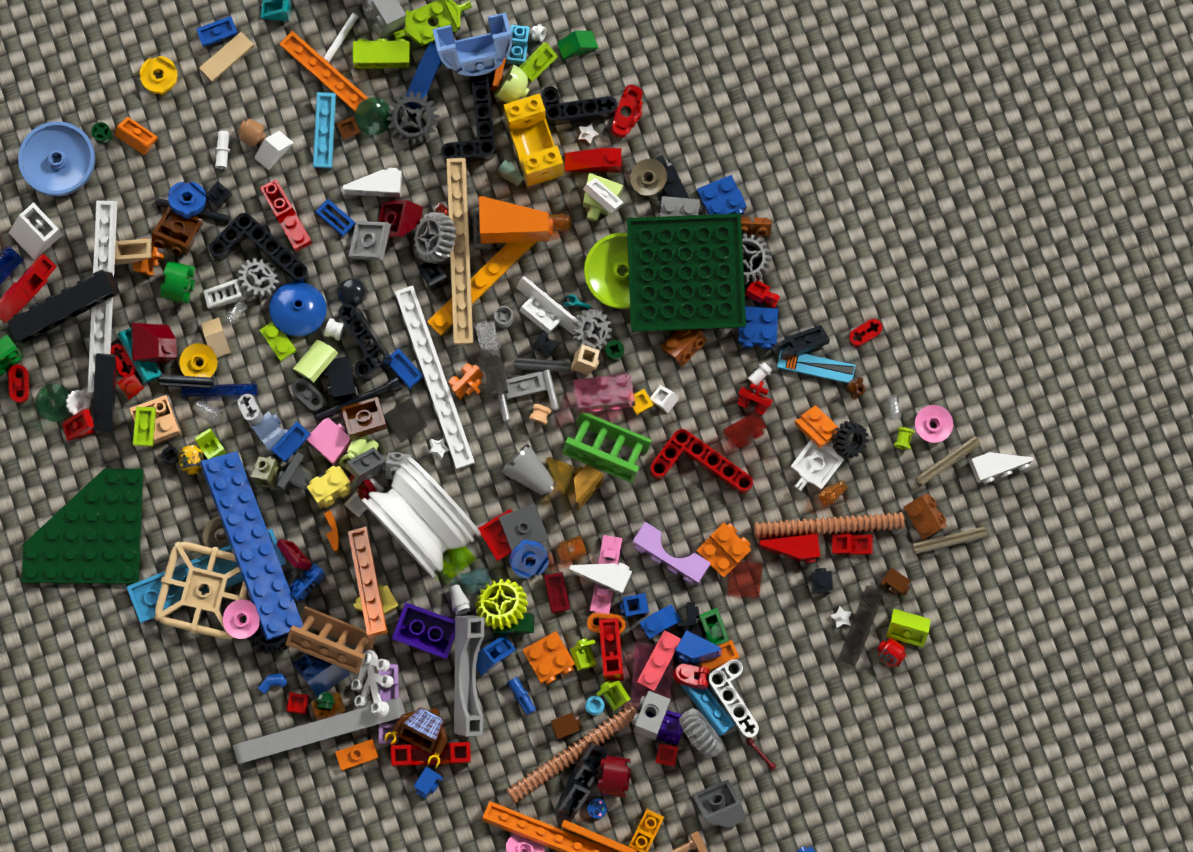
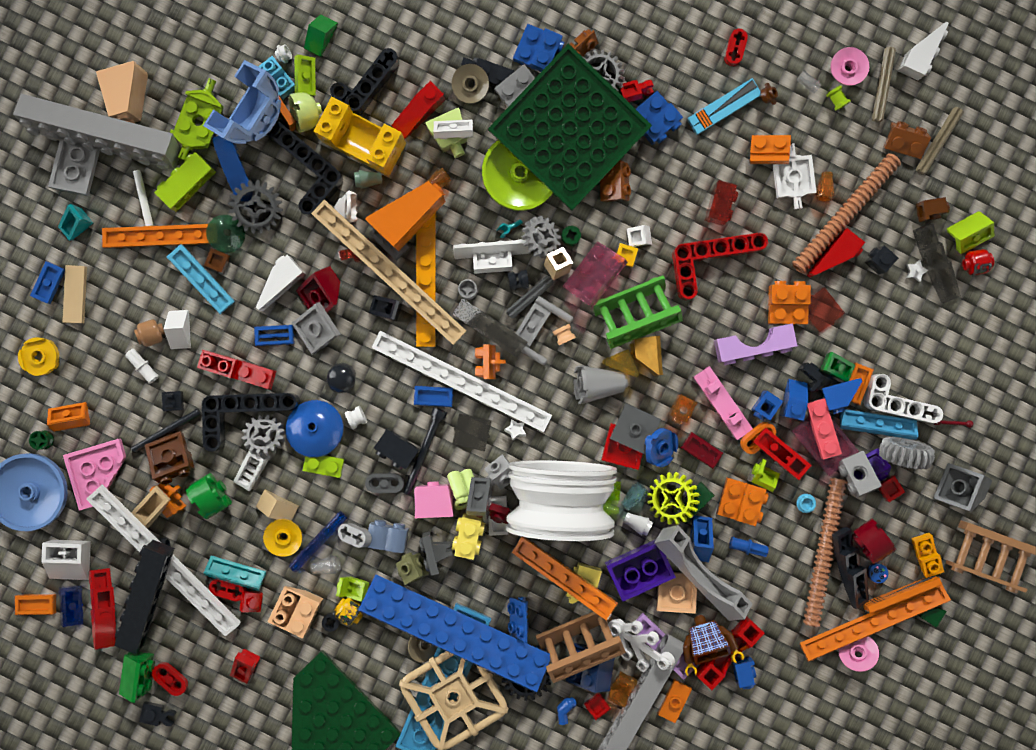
camera: 40 degrees left, 10 degrees up
clear green dish [36,383,71,422] -> none
white piece [66,390,91,415] -> none
black slope [93,353,116,433] -> none
dark red slope [131,323,177,363] -> none
lime plate [133,406,157,447] -> none
black axle [159,375,215,389] -> none
blue plate [168,181,206,219] -> none
bright pink dish [223,600,260,639] -> none
clear pin [225,300,248,325] -> none
blue tile [271,421,312,463] -> none
dark red plate [276,539,312,570] -> none
yellowish green slope [293,340,338,382] -> none
dark green plate [315,692,335,711] -> none
orange slope [324,510,340,554] -> none
black beam [339,303,392,380] -> none
reddish brown plate [341,397,387,440] -> none
light grey gear [413,212,457,264] -> none
reddish brown brick [551,712,582,740] -> none
white slope [569,563,632,595] -> none
white piece [578,123,599,145] -> none
lime bracket [596,680,631,711] -> none
red piece [611,84,643,138] -> none
plate [673,664,709,689] -> none
red hips [738,381,773,415] -> none
white pin [748,362,772,385] -> none
black hinge [775,325,830,360] -> none
black tyre [832,421,869,458] -> none
red slope [832,534,873,555] -> none
none -> bright pink plate [63,439,126,510]
none -> white piece [334,191,358,223]
none -> light nougat plate [656,572,697,614]

